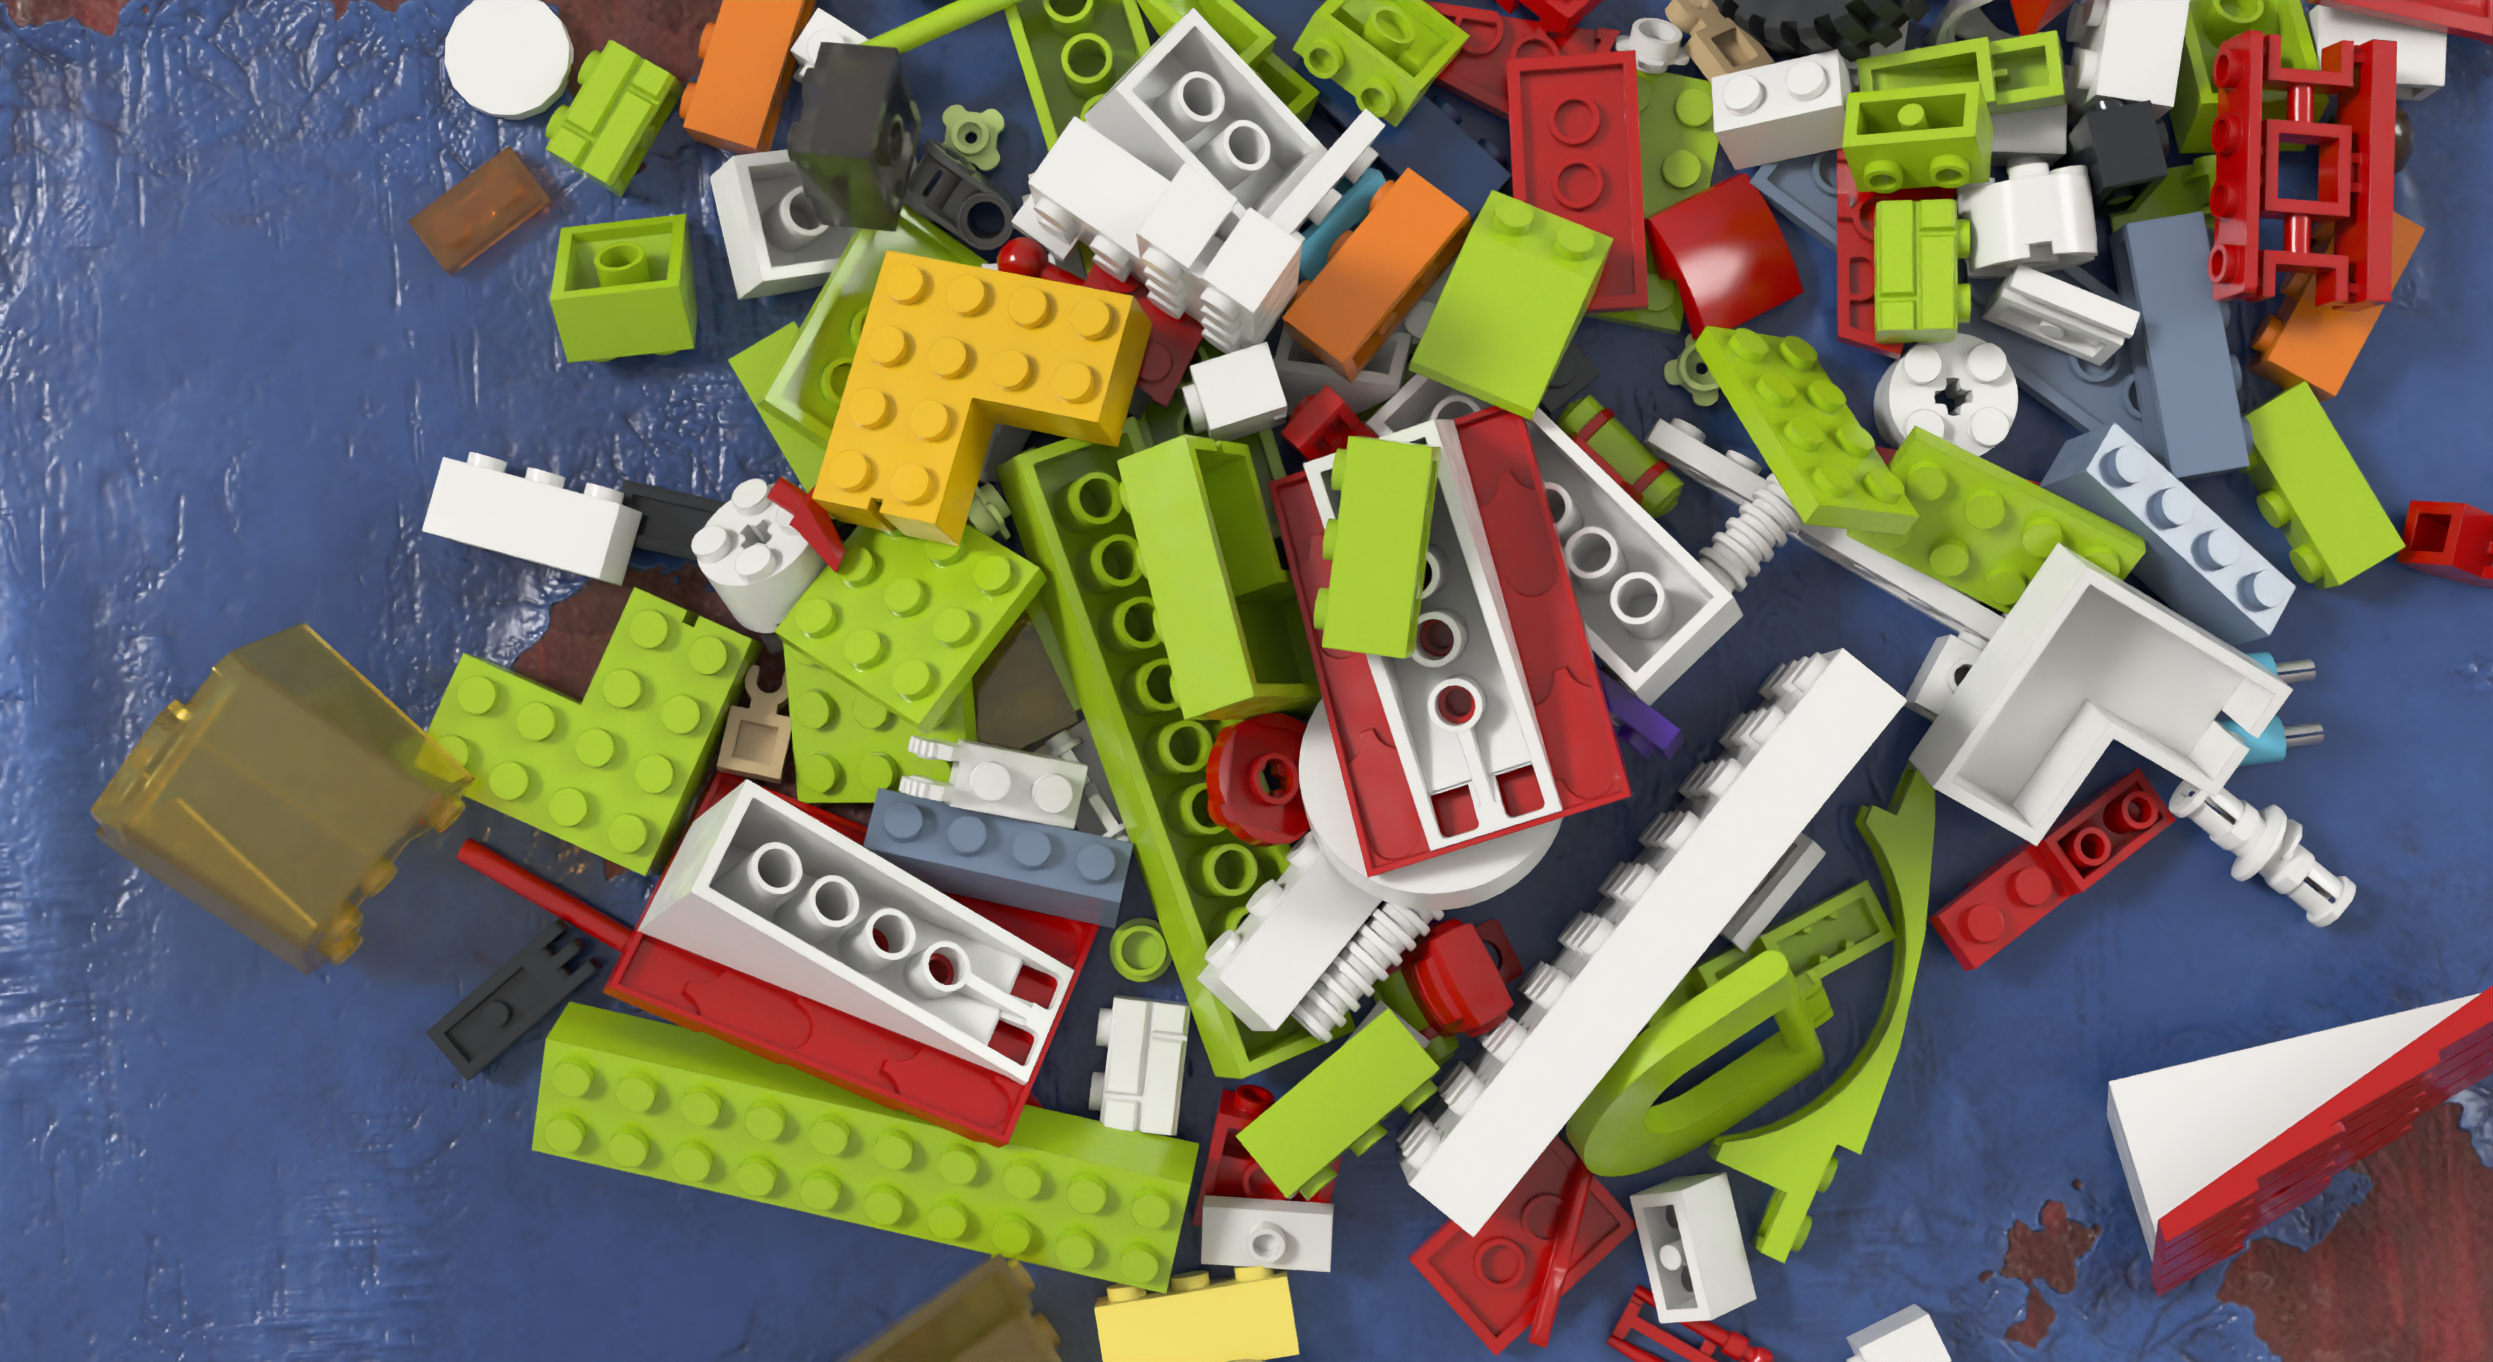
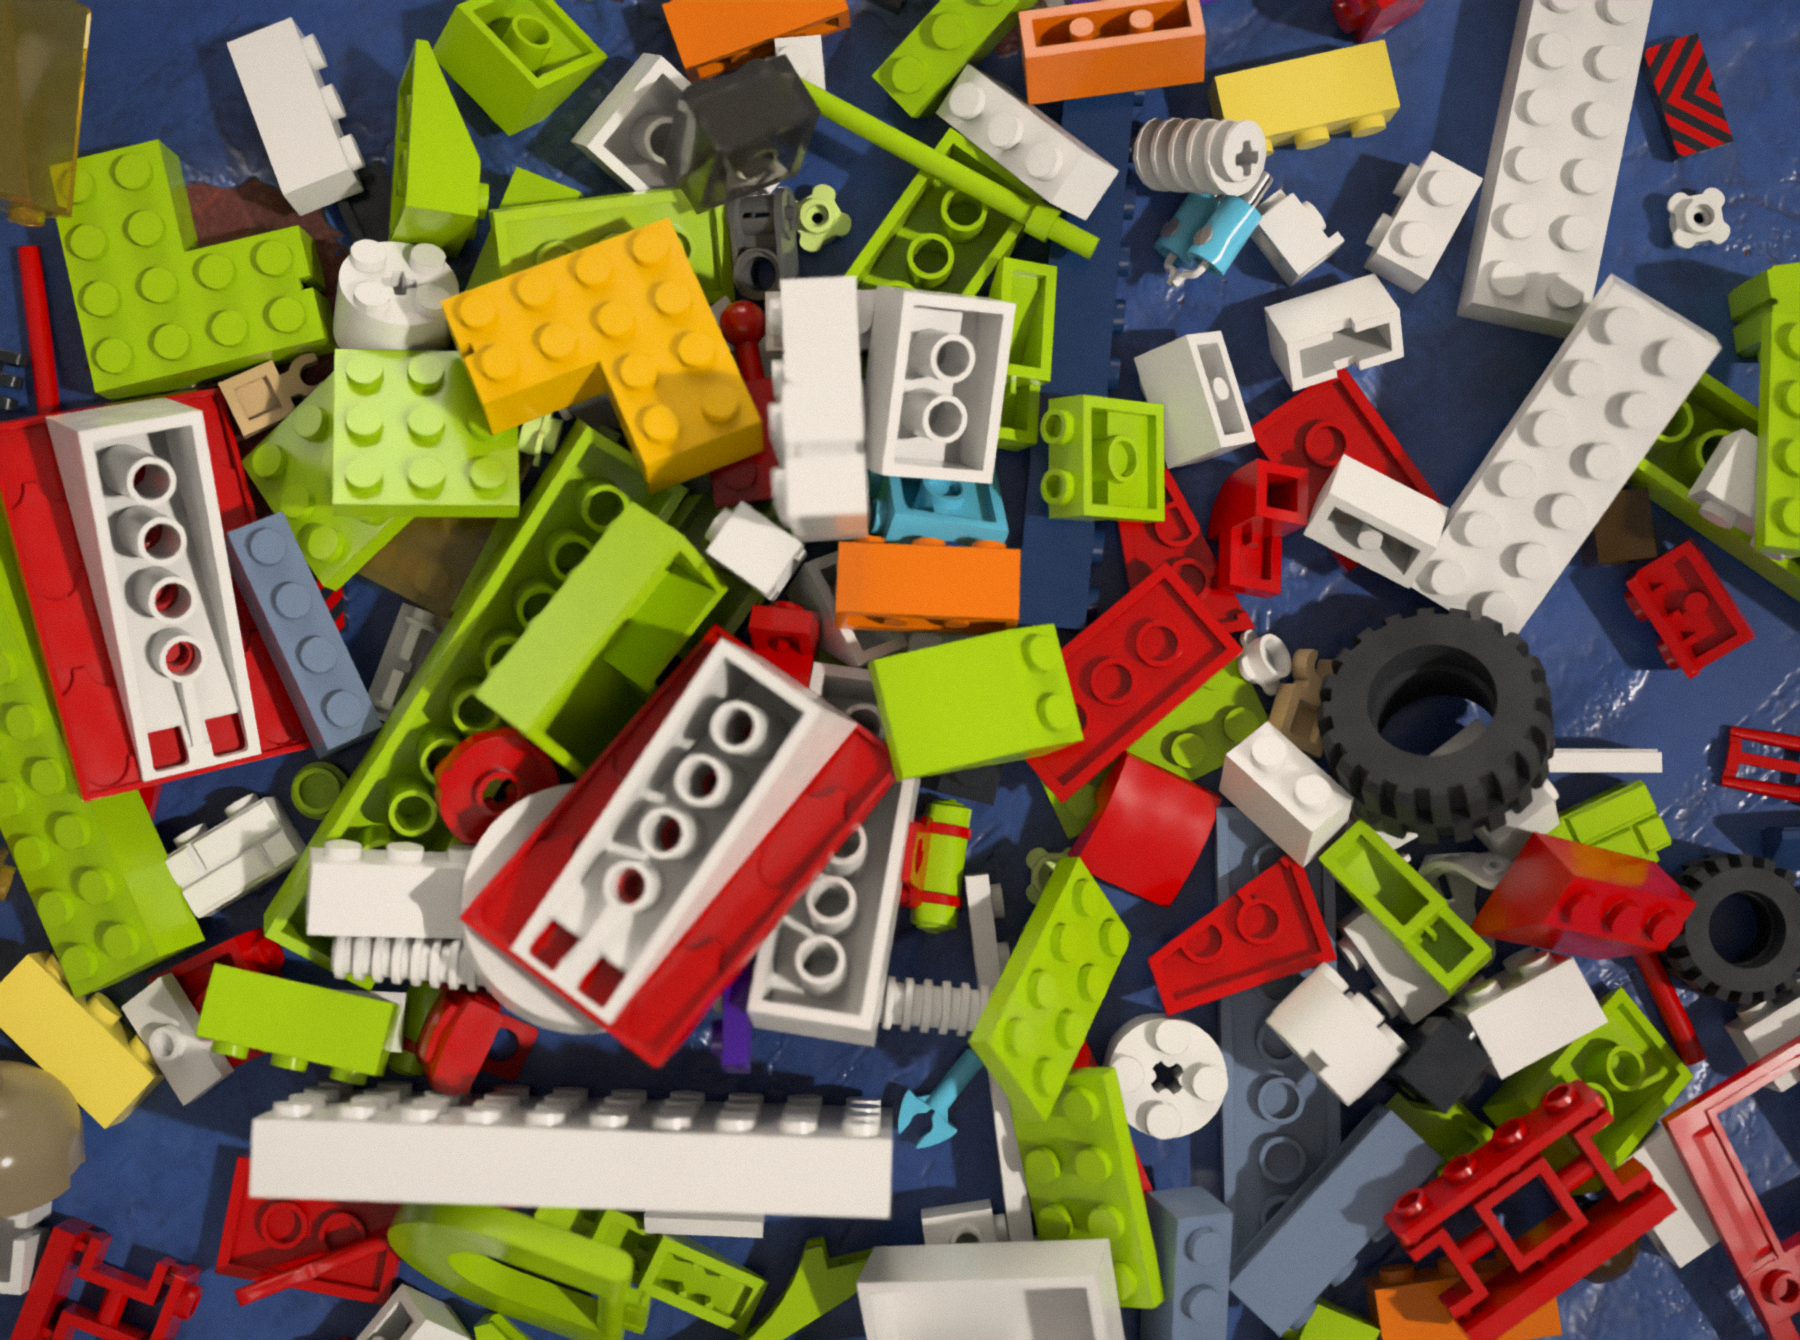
camera: 50 degrees right, 0 degrees up
red bar [767,476,847,573] -> none
white hinge [899,735,1088,829] -> none
white plate [1268,108,1385,243] -> none
lime brick [1314,436,1441,659] -> none
lime brick [1842,81,1994,193] -> none
lime brick [1874,199,1971,344] -> none
white plate [1982,264,2140,366] -> none
none -> lime slope [388,39,489,258]
none -> medium azure bar [898,1049,984,1149]

